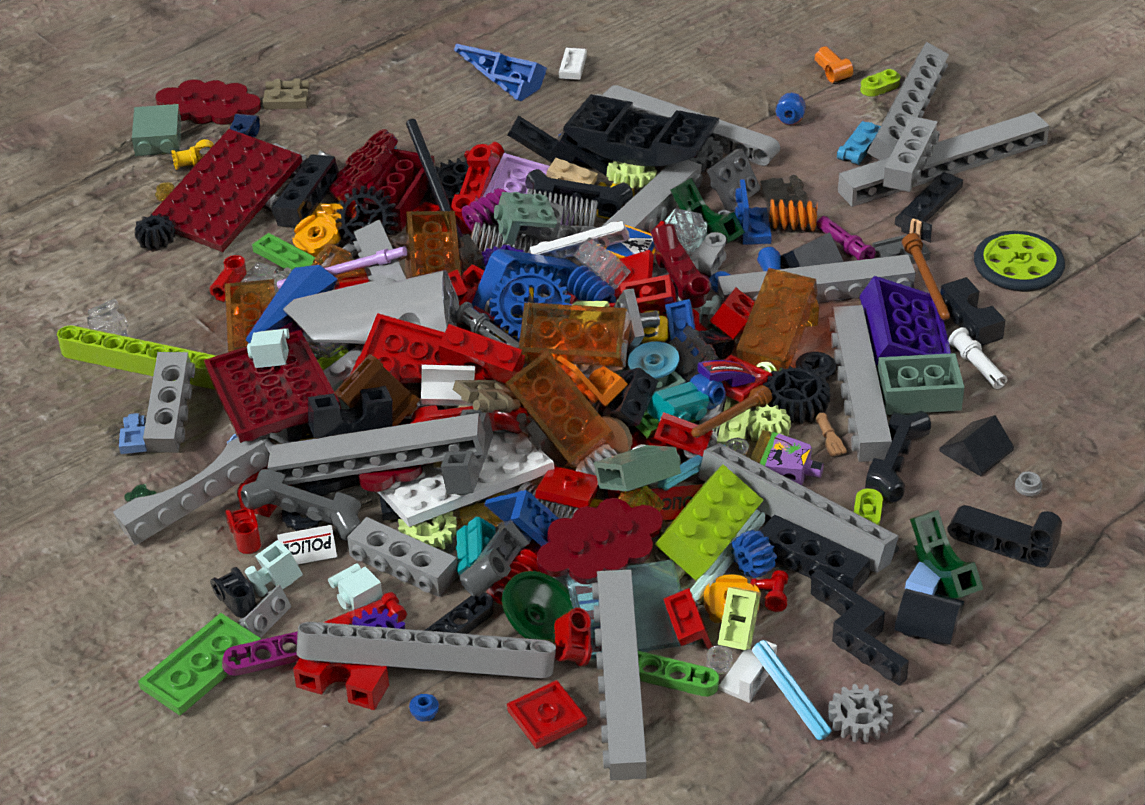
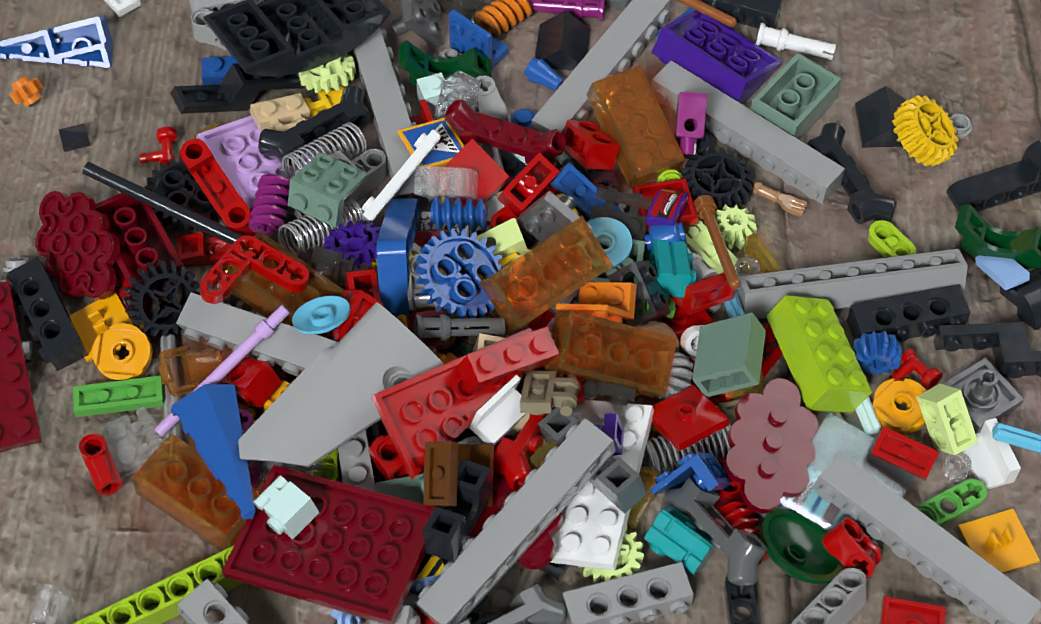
camera: 50 degrees left, 15 degrees up
medium lavender torso [759,432,824,485] -> none
none -> orange gear [9,75,44,108]
none -> black slope [59,123,91,152]
none -> red beam [200,235,309,304]
none -> medium azure dish [292,296,350,334]
none -> dark purple tile [595,413,624,456]
none -> magenta torso [675,92,707,155]
none -> yellow gear [892,95,959,167]
none -> flat silver plate [943,358,1024,433]
none -> light orange piece [958,509,1040,574]

